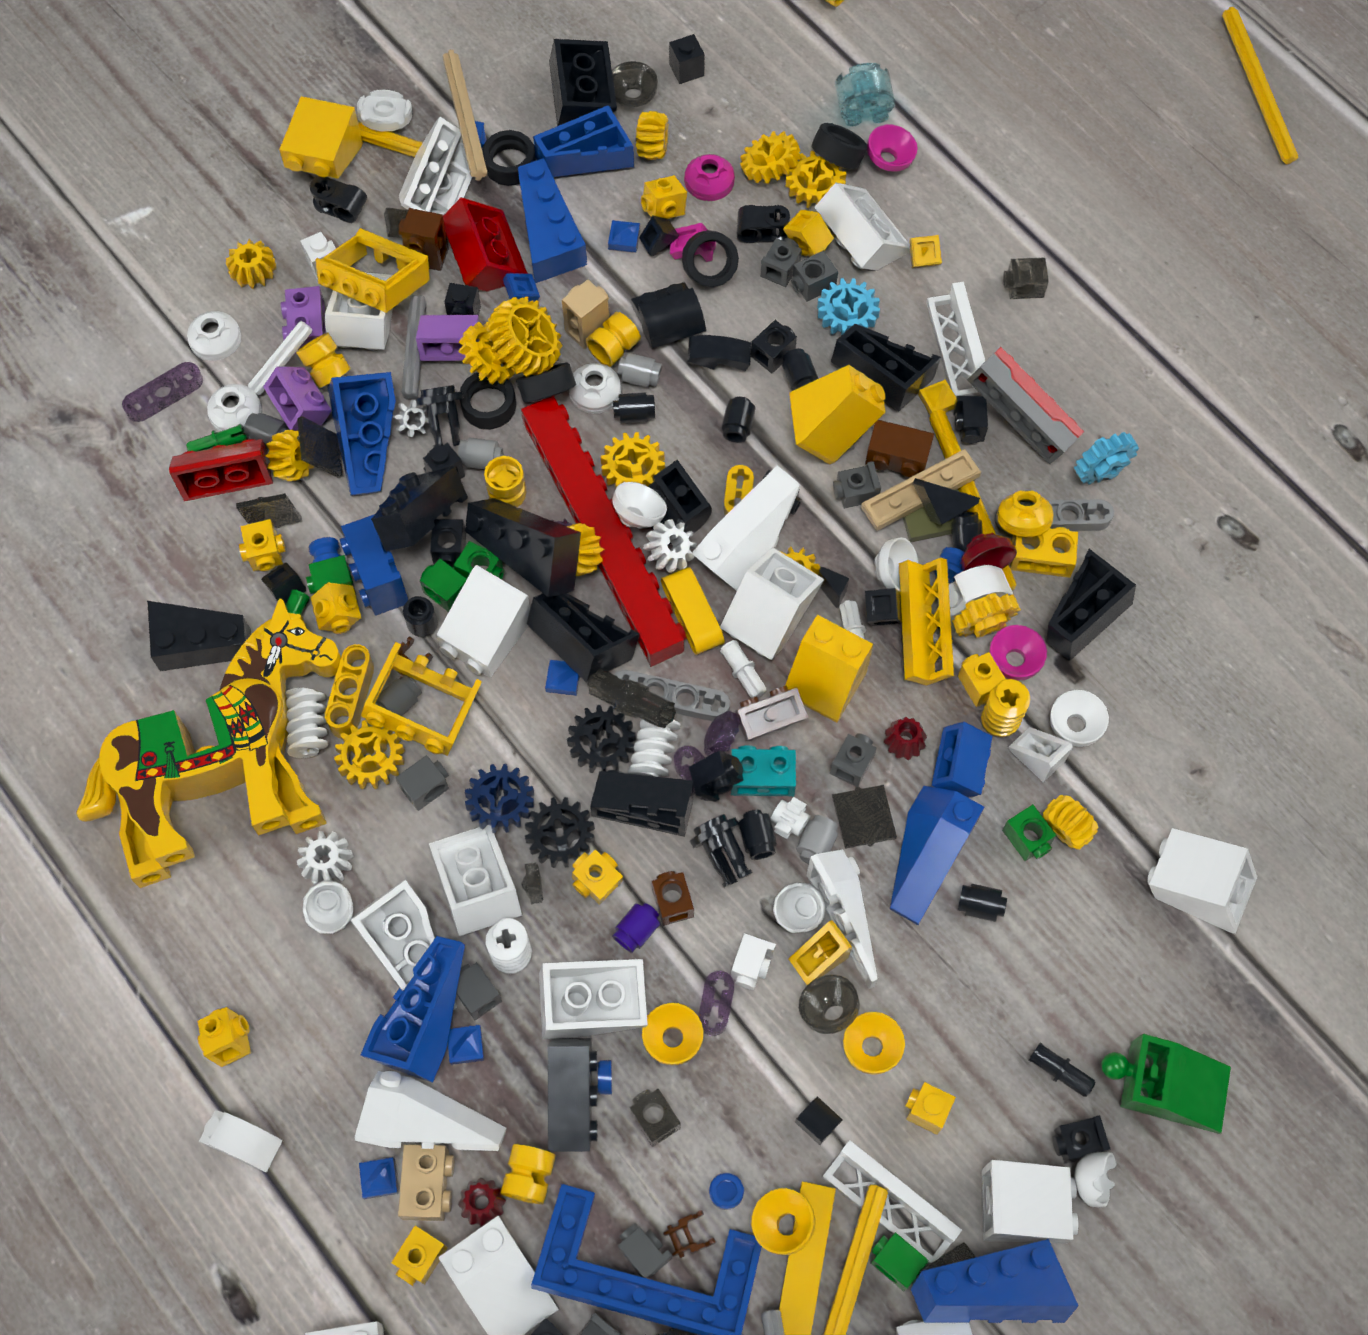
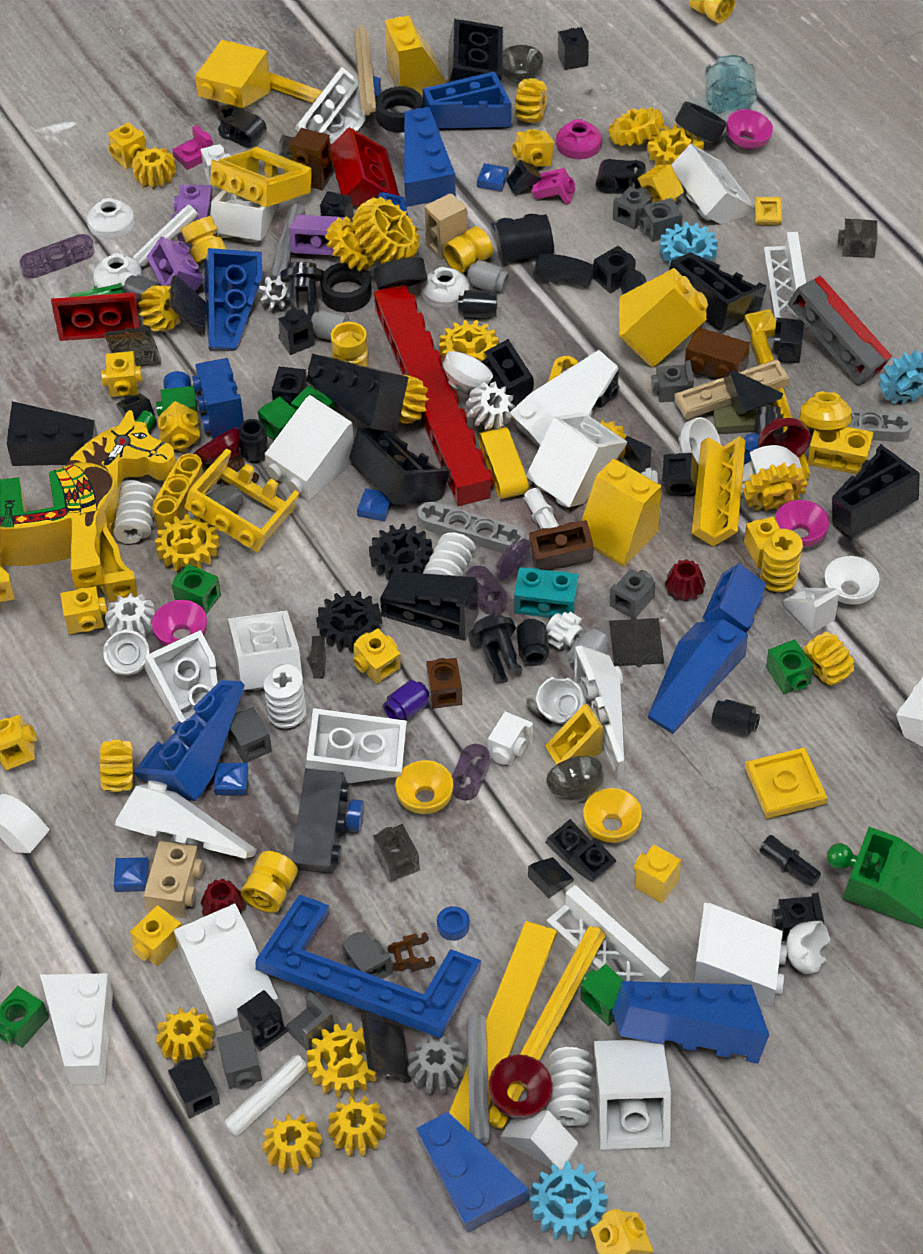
camera: 10 degrees right, 15 degrees down
white tile [357,90,412,131] -> none
black wedge [371,466,468,552] -> none
dark grey brick [395,755,449,811] -> none
dark blue gear [465,764,535,833] -> none
clear smoke piece [587,669,676,728] -> none
black tyre [682,230,739,287] -> none
black brick [689,750,744,802] -> none
black brick [722,396,756,443] -> none
yellow piece [751,1188,815,1255] -> none
none -> yellow brick [60,586,107,635]
none -> yellow gear [100,739,133,793]
none -> yellow brick [108,122,147,170]
none -> dark pink piece [152,600,207,646]
none -> dark pink bracket [172,125,213,170]
none -> green brick [172,564,221,615]
none -> dark red piece [193,427,240,465]
none -> yellow slope [385,15,447,95]
none -> black slope [545,819,617,882]
none -> yellow plate [745,747,828,819]

